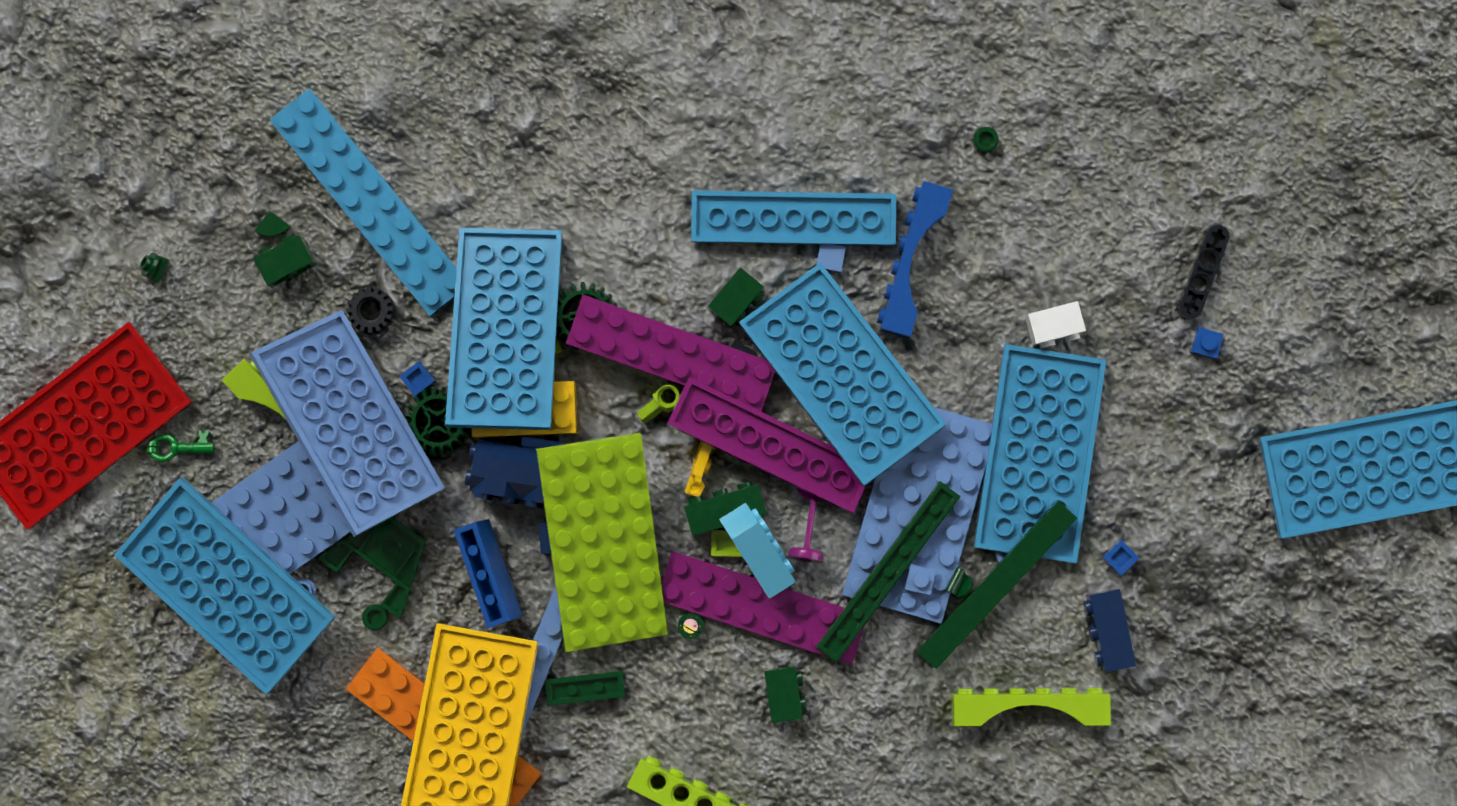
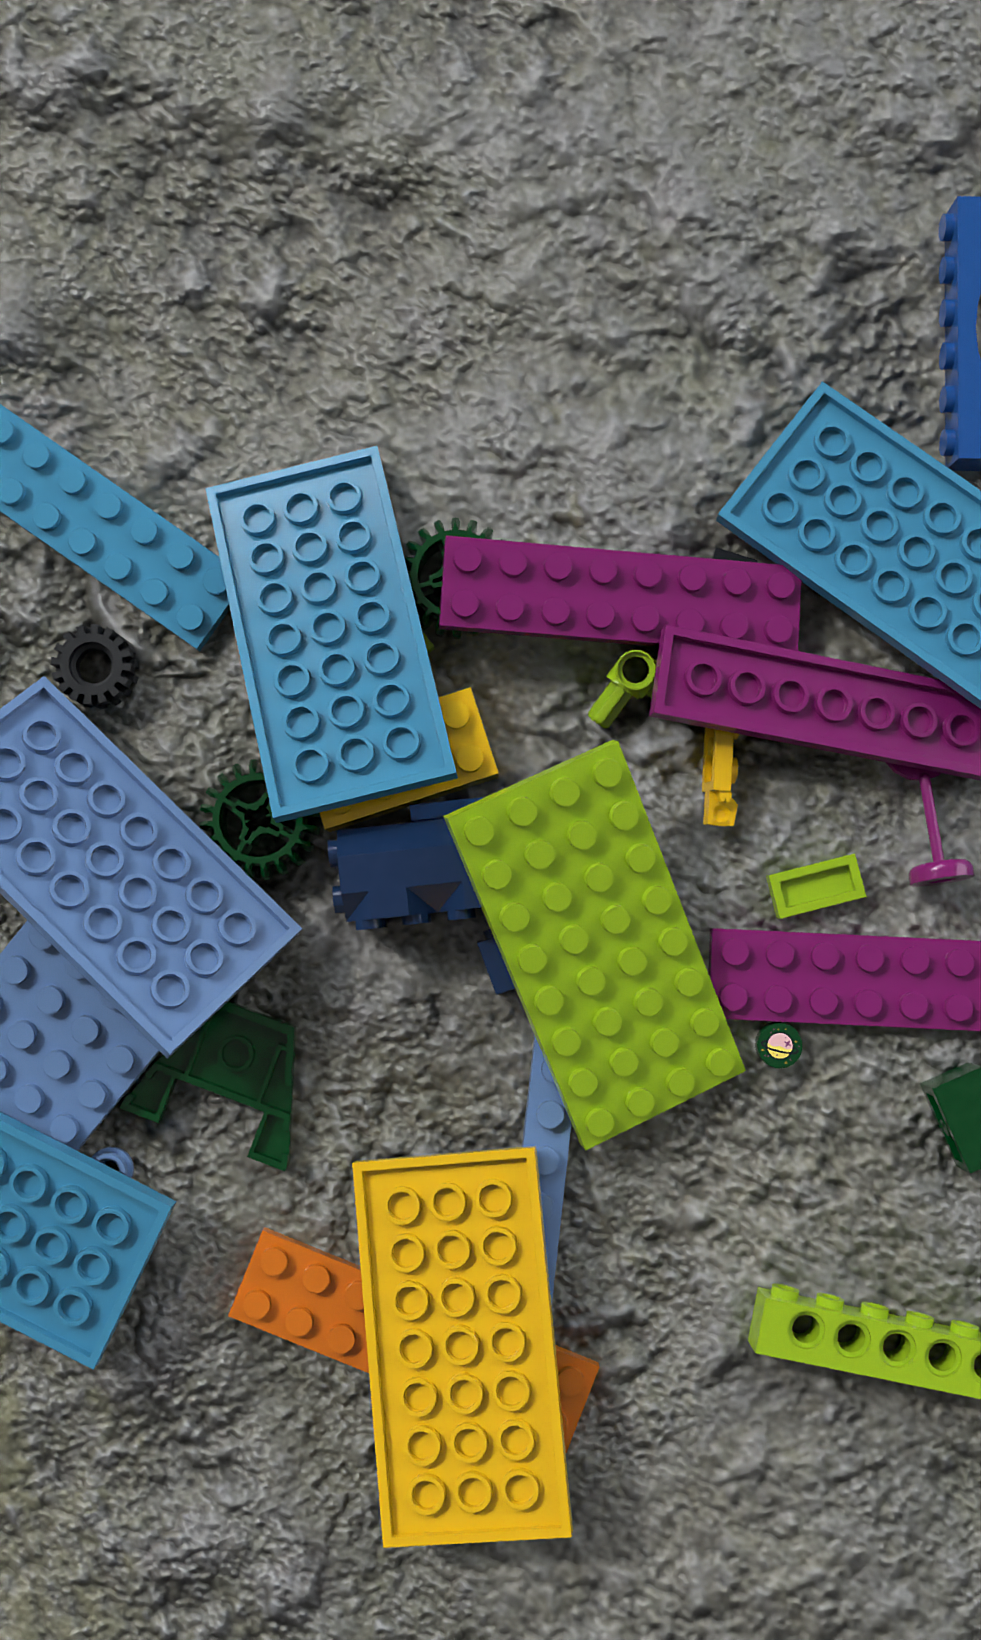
camera: 15 degrees left, 0 degrees up
dark green tile [362,604,389,630] -> none
blue plate [399,360,436,396] -> none
blue brick [453,519,523,629] -> none
dark green plate [545,670,625,706] -> none
dark green brick [684,481,767,536] -> none
dark azure plate [691,190,896,246] -> none
dark green brick [707,267,764,328] -> none
medium azure brick [719,503,795,599] -> none
medium blue tile [816,244,846,273] -> none

